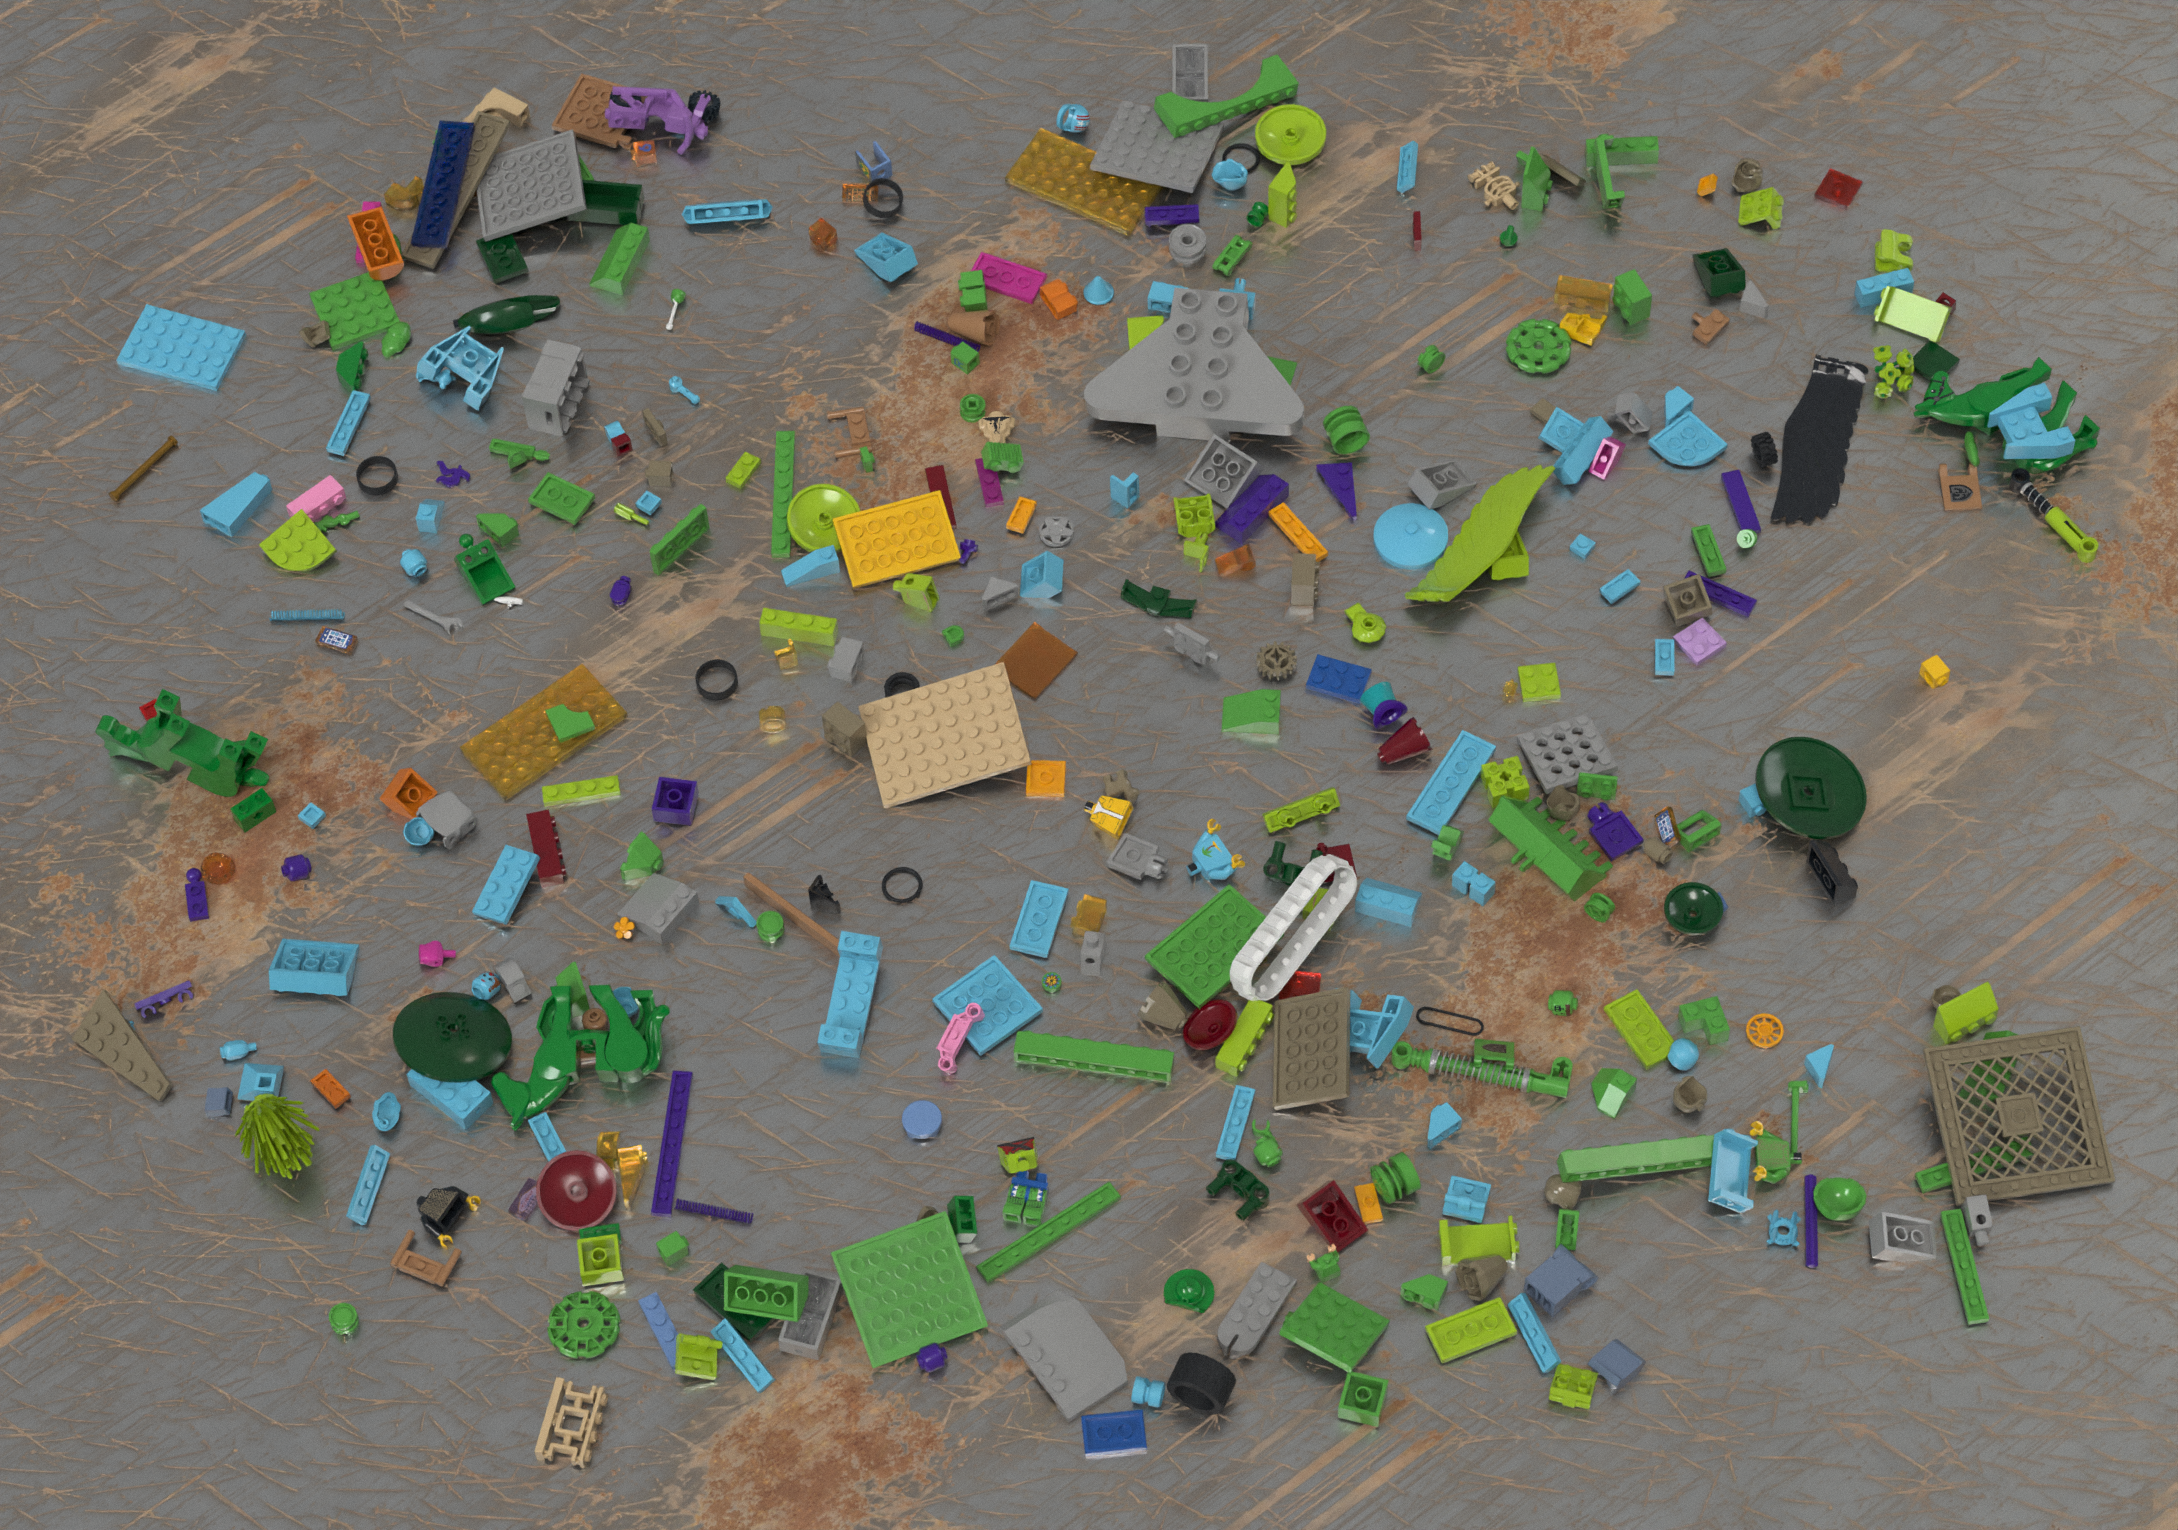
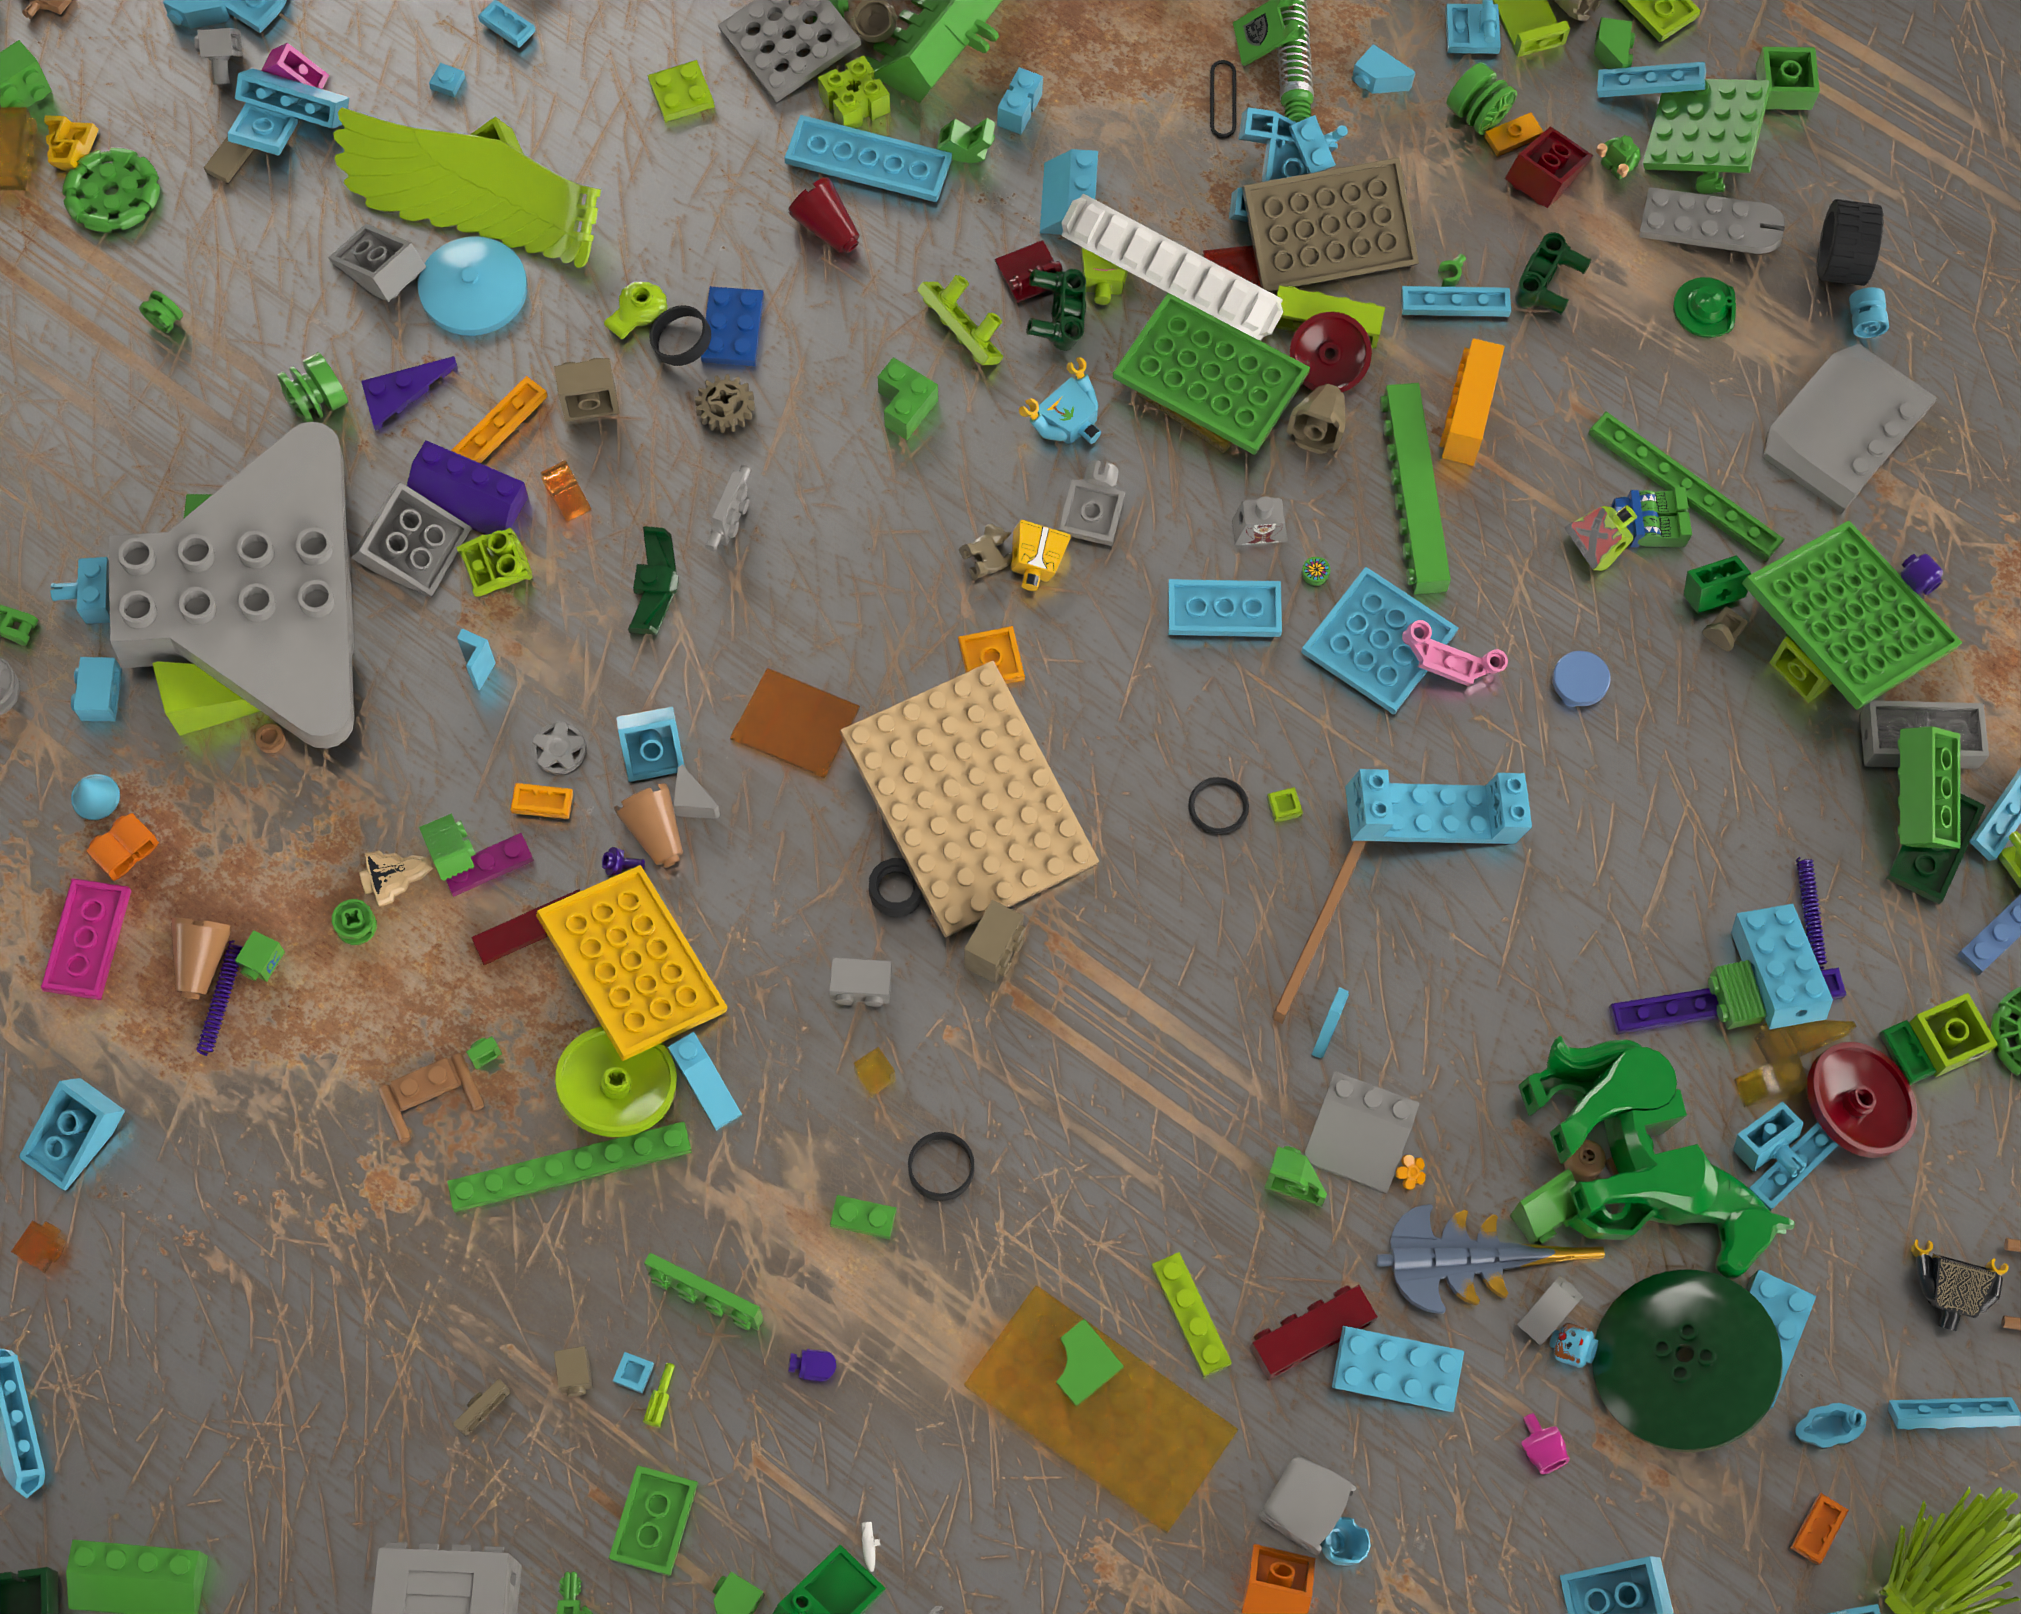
camera: 110 degrees left, 10 degrees up
clear purple tile [508,1178,538,1221] -> none
leg [604,420,633,457] -> none
medium azure hair [613,987,639,1017] -> none
dark purple brick [652,777,699,826] -> none
bright green brick [656,1230,689,1267] -> none
hinge [666,289,686,330] -> none
medium azure piece [669,376,700,404] -> none
lime plate [725,452,761,489] -> none
bright green wheel [756,911,785,942] -> none
lime brick [759,608,838,646] -> none
clear yellow wheel [759,706,786,733] -> none
black slope [808,874,841,914] -> none
lime torso [893,573,940,612] -> none
bright green tile [942,625,964,648] -> none
bright green piece [958,270,988,312] -> none
clear yellow brick [1070,894,1107,939] -> none
blue tile [1081,1409,1147,1457] -> none
lime bracket [1184,532,1209,573] -> none
bright green slope [1221,689,1281,734] -> none
bright green head [1253,1136,1283,1168] -> none
hat [1360,682,1408,729] -> none
clear yellow plate [1502,679,1518,697] -> none
none -> medium nougat cone [614,784,683,868]
none -> black tyre [649,305,711,366]
none -> bright green plate [830,1195,896,1239]
none -> bright green brick [877,357,938,440]
none -> lime tile [1266,787,1303,823]
none -> medium azure plate [1289,115,1348,174]
none -> sand blue animal [1376,1204,1605,1314]
none -> light orange brick [1439,338,1505,466]
none -> medium azure plate [1597,62,1706,98]
none -> bright green brick [1708,960,1767,1030]
none -> medium azure brick [1731,904,1833,1030]
none -> medium azure brick [1733,1101,1807,1177]

